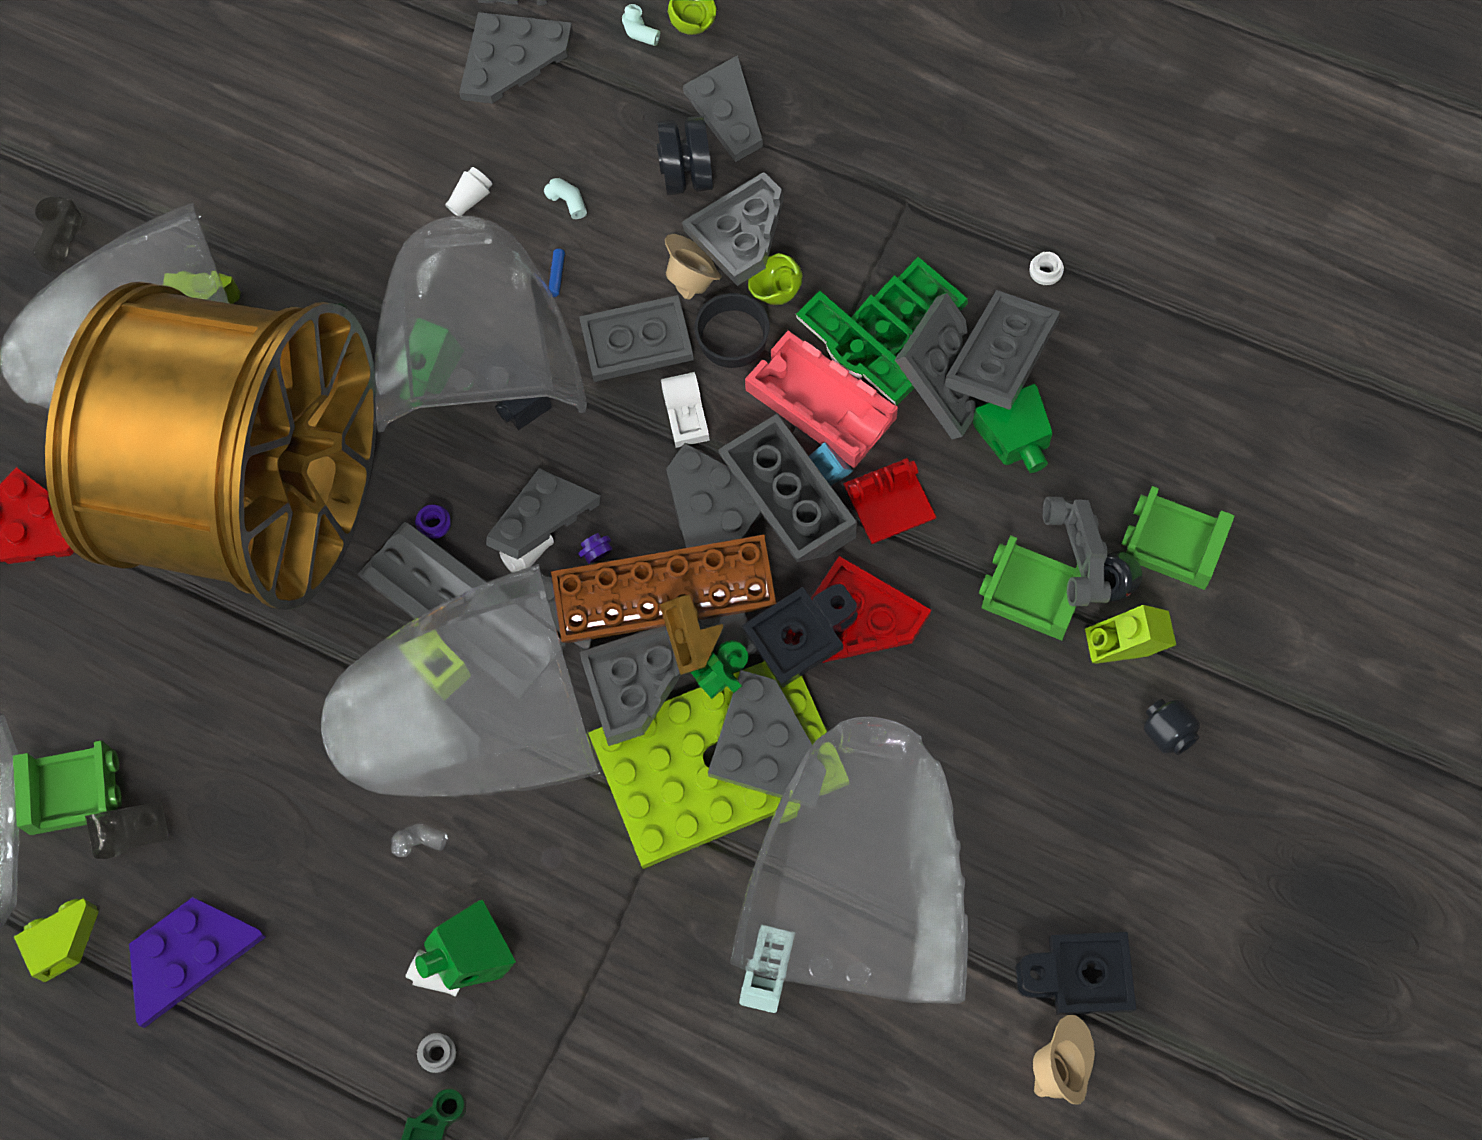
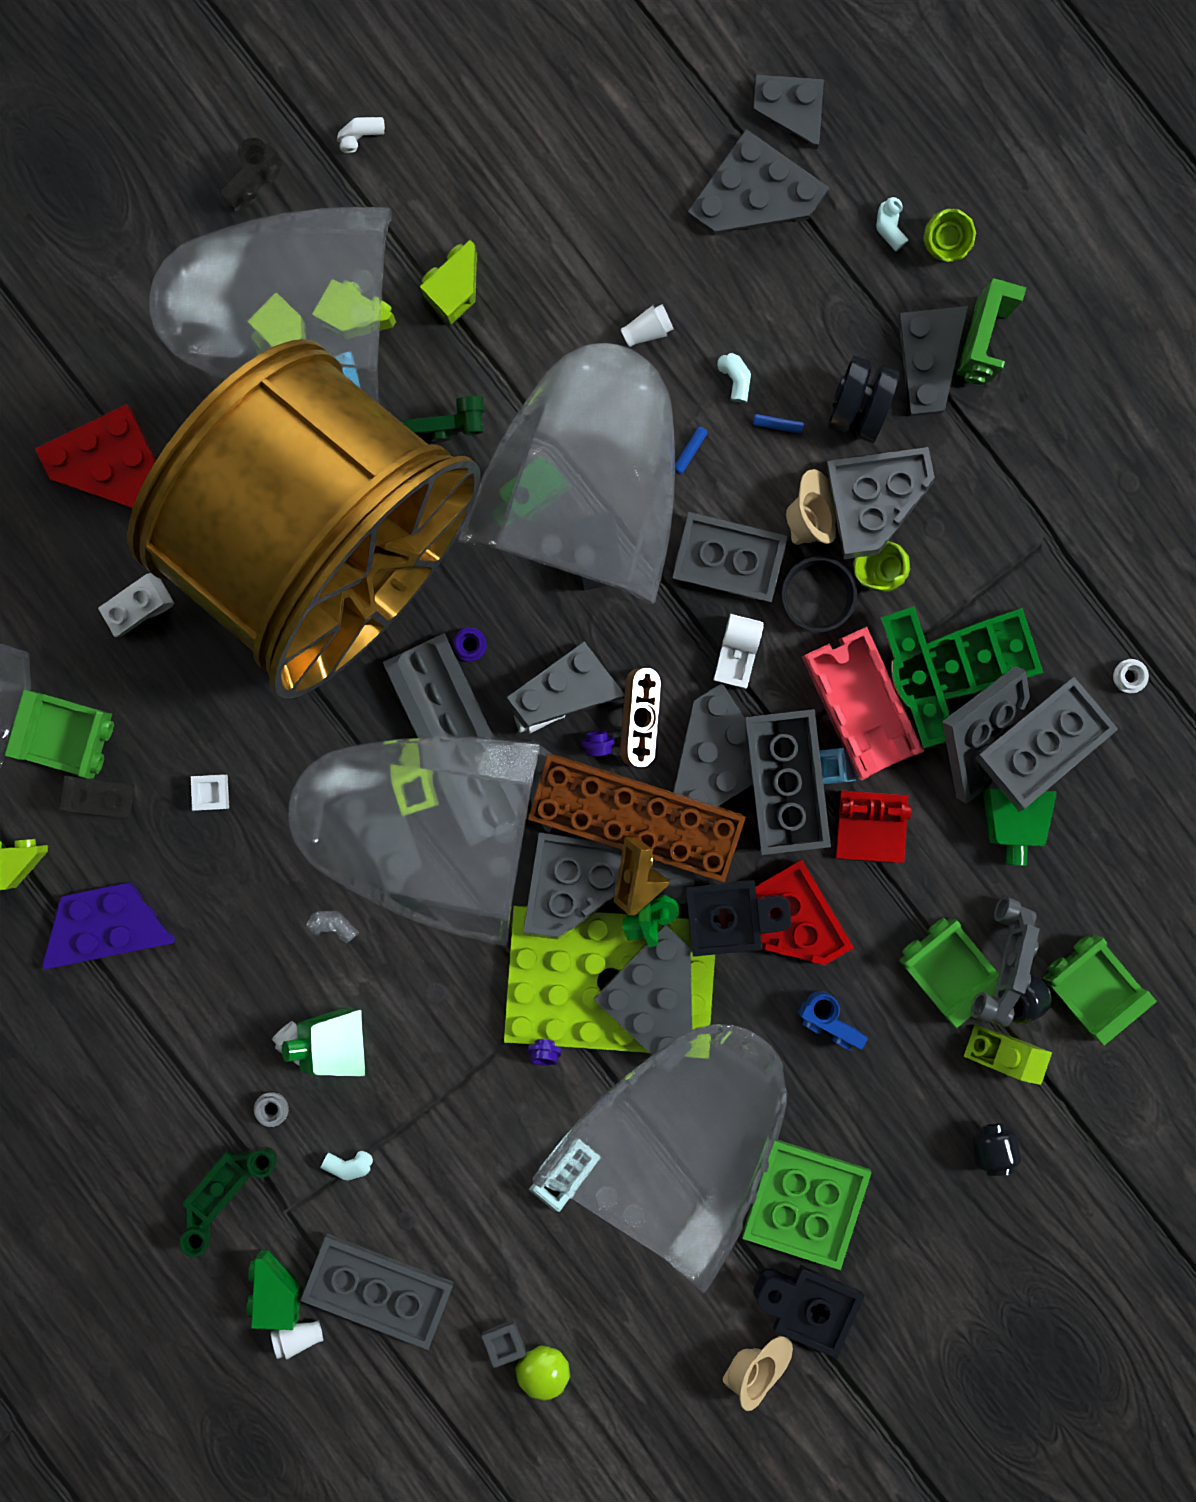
camera: 20 degrees right, 20 degrees up
none -> white plate [98,573,175,637]
none -> white plate [191,775,229,811]
none -> light aqua arm [320,1151,373,1181]
none -> white arm [337,117,385,153]
none -> lime slope [420,240,477,325]
none -> dark purple plate [527,1039,561,1066]
none -> beam [620,668,661,767]
none -> bright green plate [742,1138,872,1270]
none -> blue piece [753,414,804,434]
none -> blue plate [797,990,868,1050]
none -> bright green panel [956,278,1026,385]

